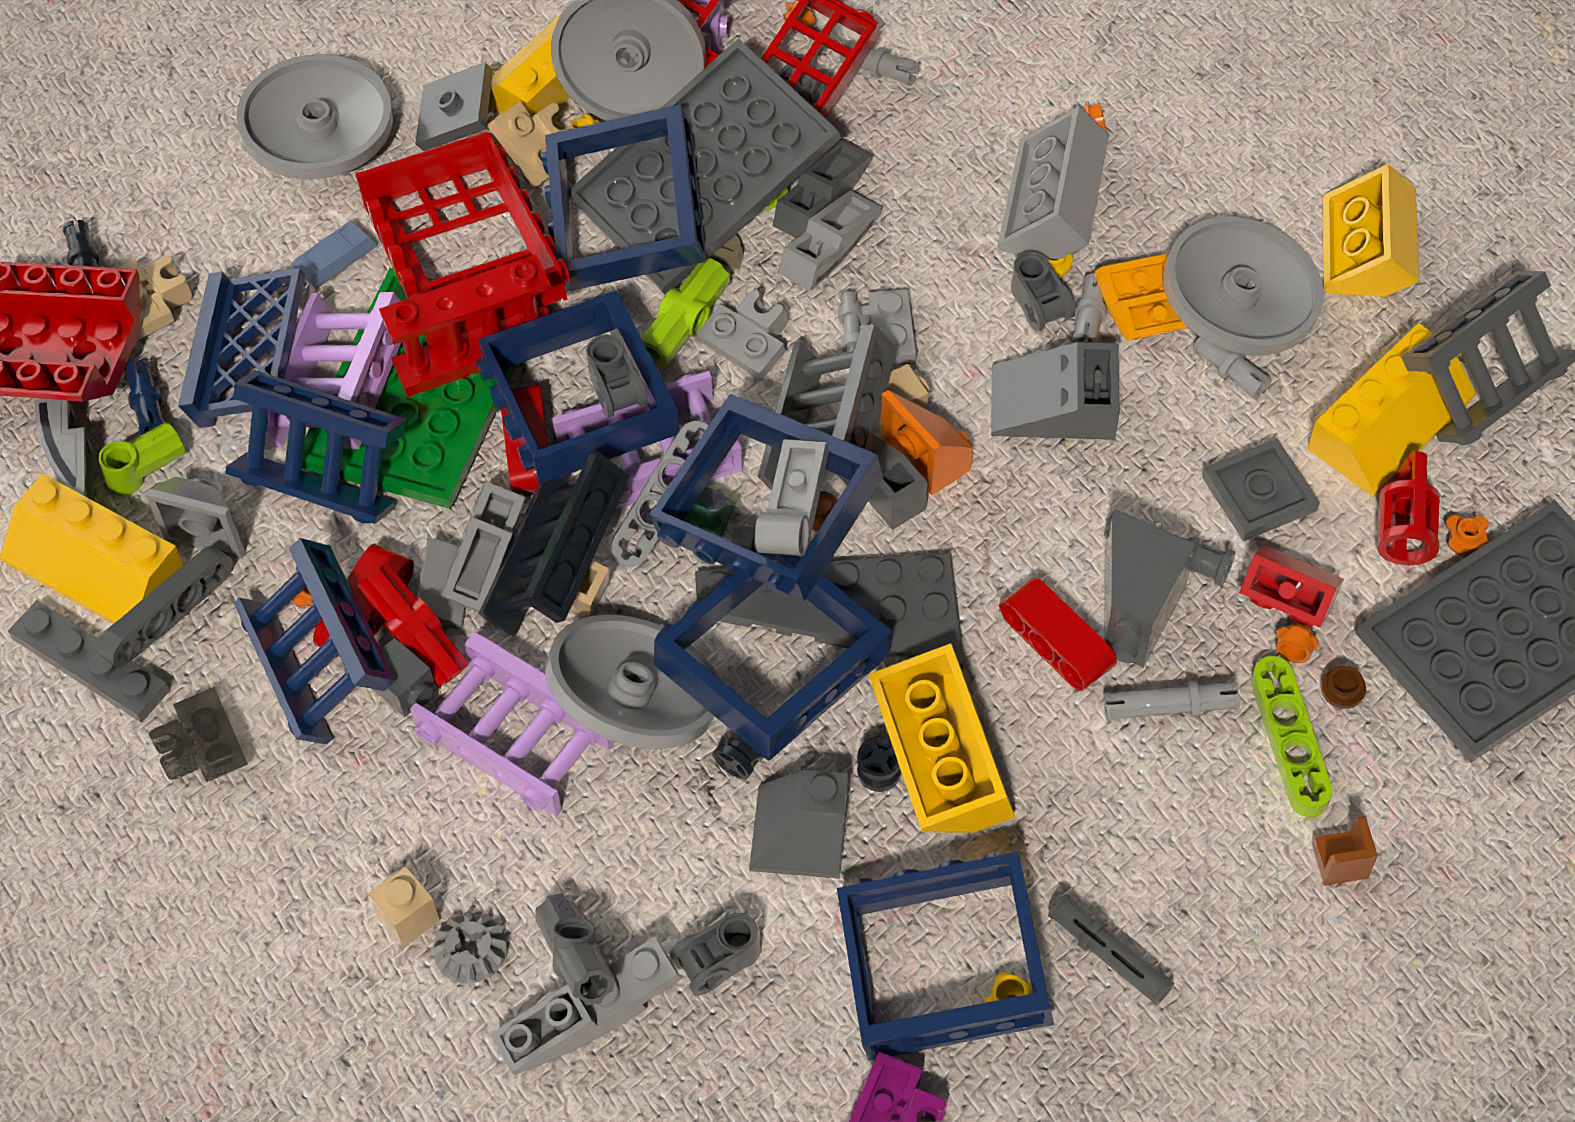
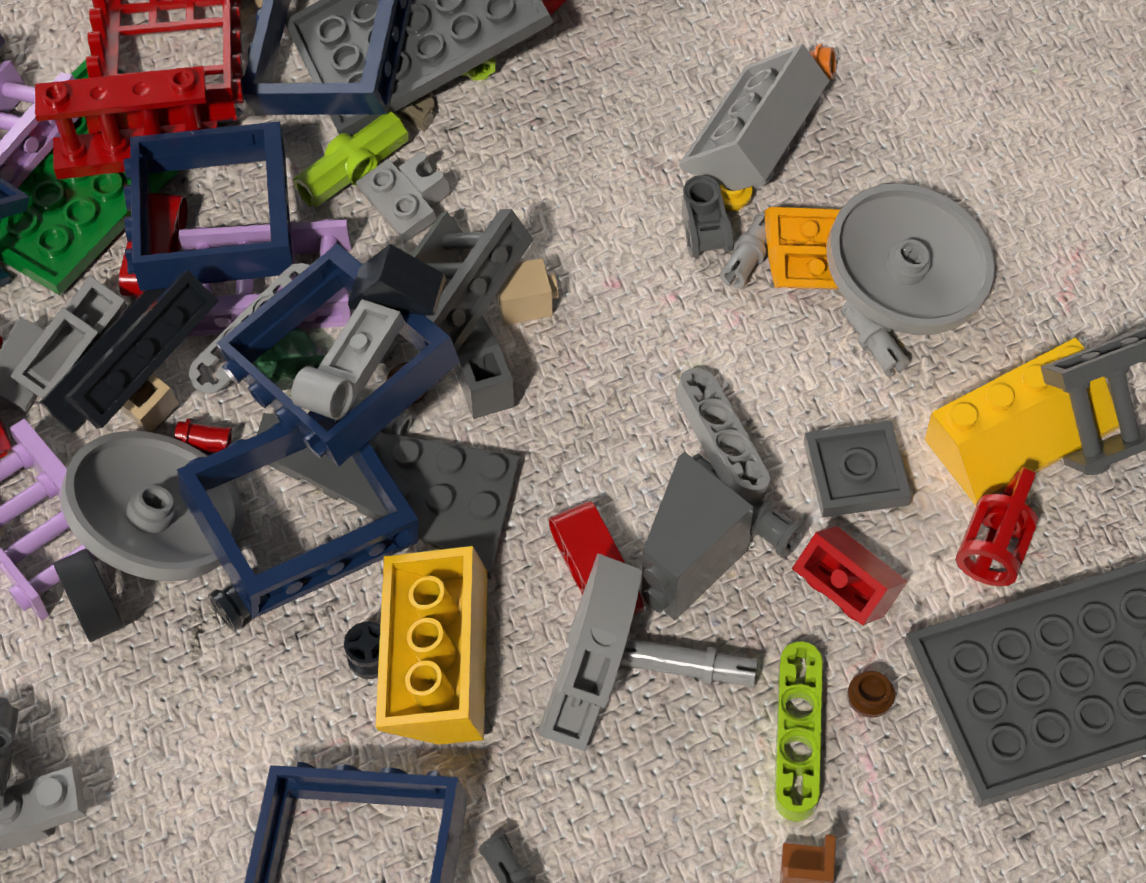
camera: 15 degrees right, 0 degrees up
sand blue tile [292,220,378,289] -> none
dark grey piece [586,334,648,418] -> none
dark grey piece [669,913,761,996] -> none
dark grey slope [749,770,848,879] -> none
dark grey slope [772,139,873,238] -> none
light grey slope [778,190,882,291] -> none
light grey plate [838,289,916,365] -> none
orange slope [881,390,973,496] -> none
slope [991,342,1120,440] -> none
orange plate [1276,623,1319,663] -> none
yellow slope [1323,164,1419,297] -> none
orange plate [1446,515,1491,556] -> none
none -> black tyre [53,548,123,642]
none -> red pin [174,418,232,453]
none -> black slope [348,244,446,316]
none -> light grey slope [537,554,642,751]
none -> light grey beam [676,368,770,505]

